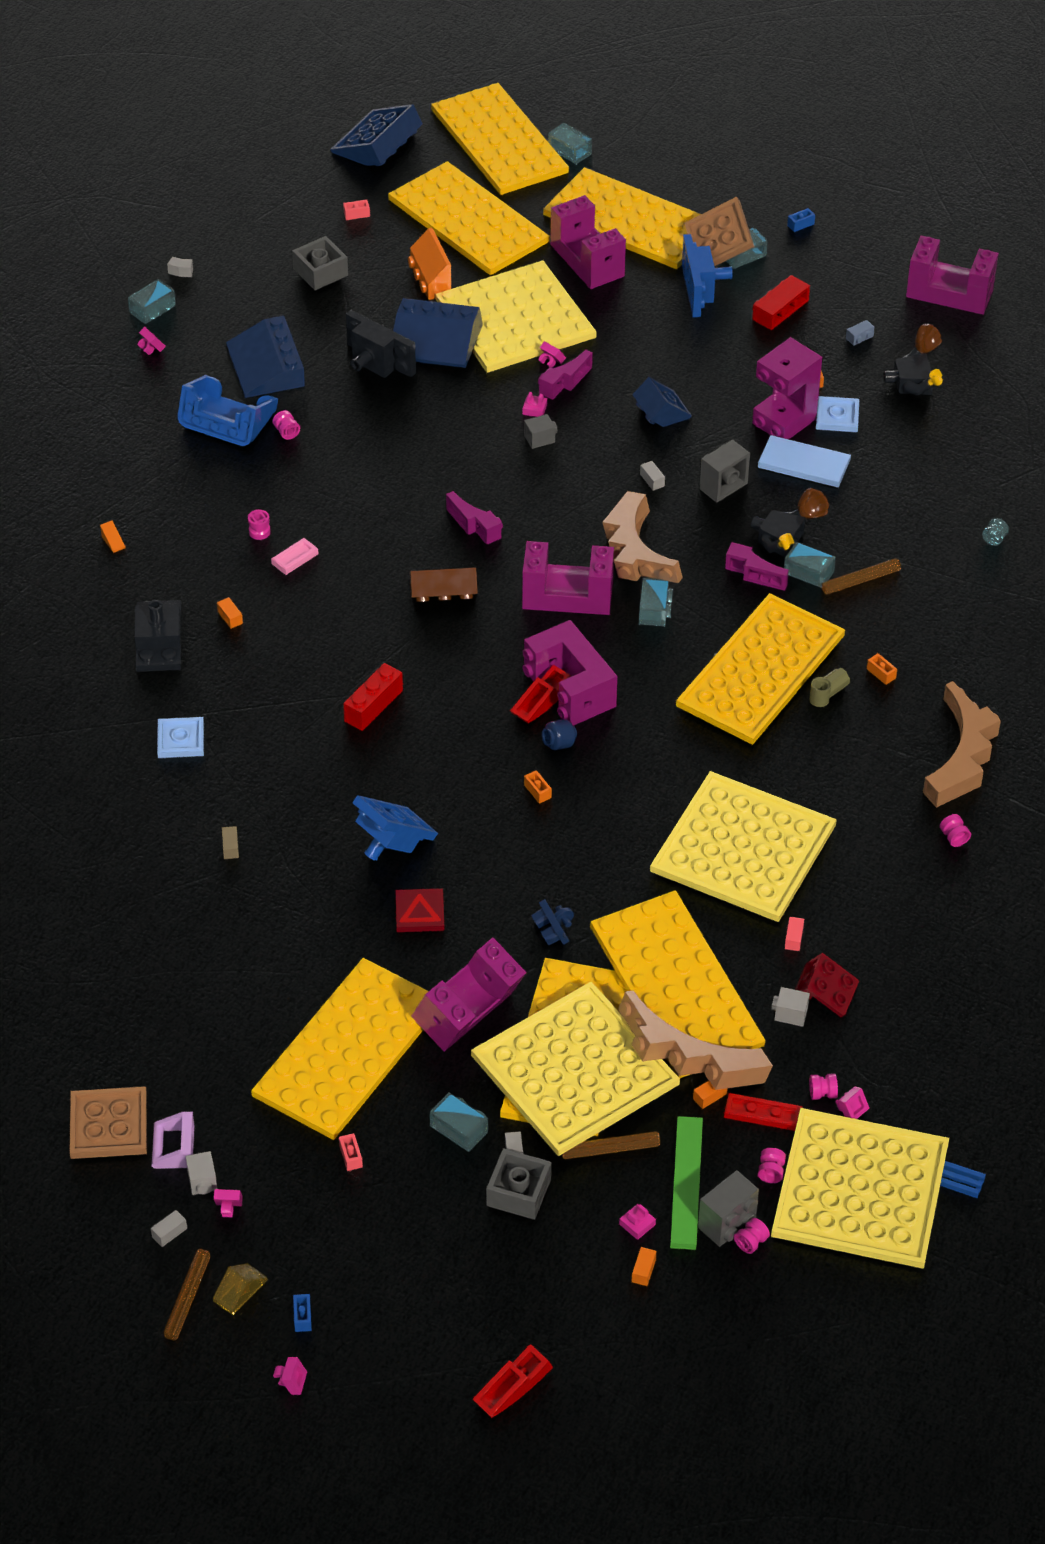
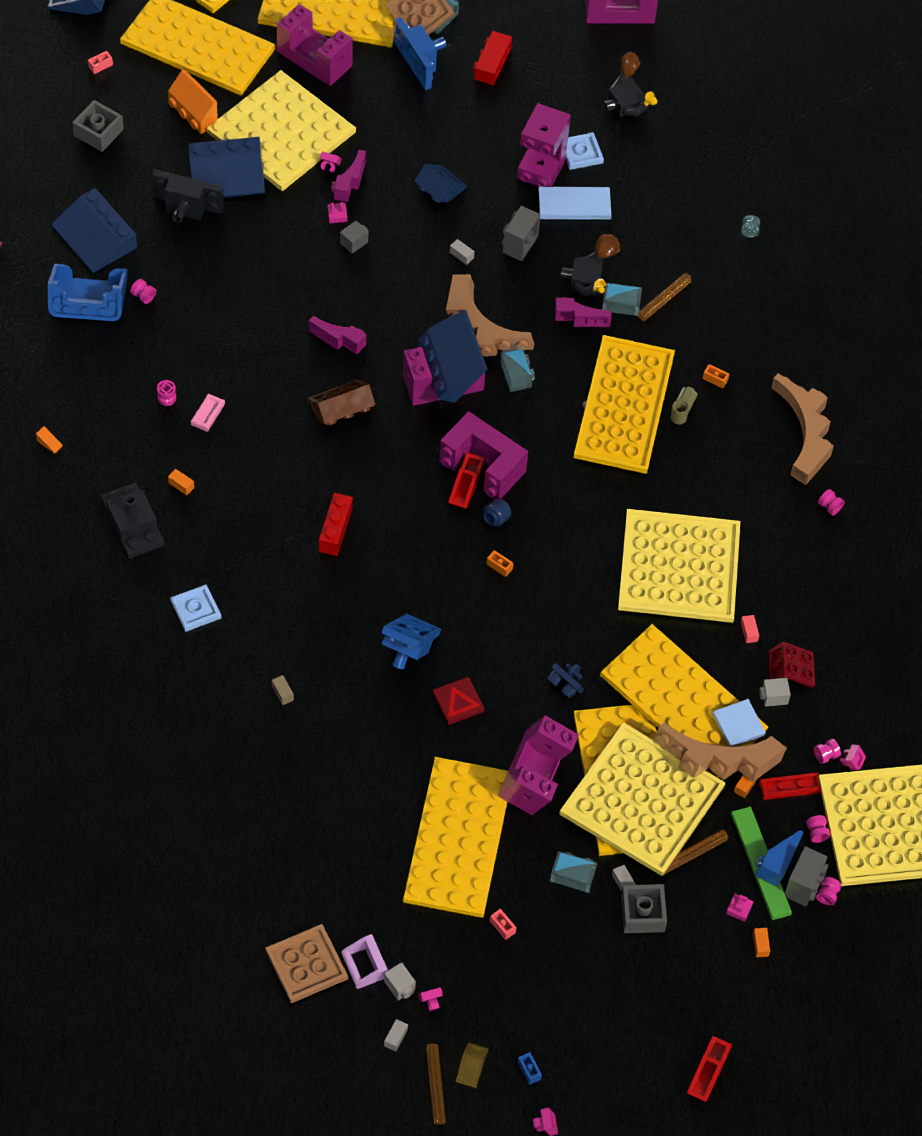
camera: 25 degrees left, 10 degrees up
sand blue piece [846,320,874,346] -> none
none -> dark blue slope [417,310,487,402]
none -> light blue tile [712,699,765,747]
none -> blue slope [755,830,803,886]

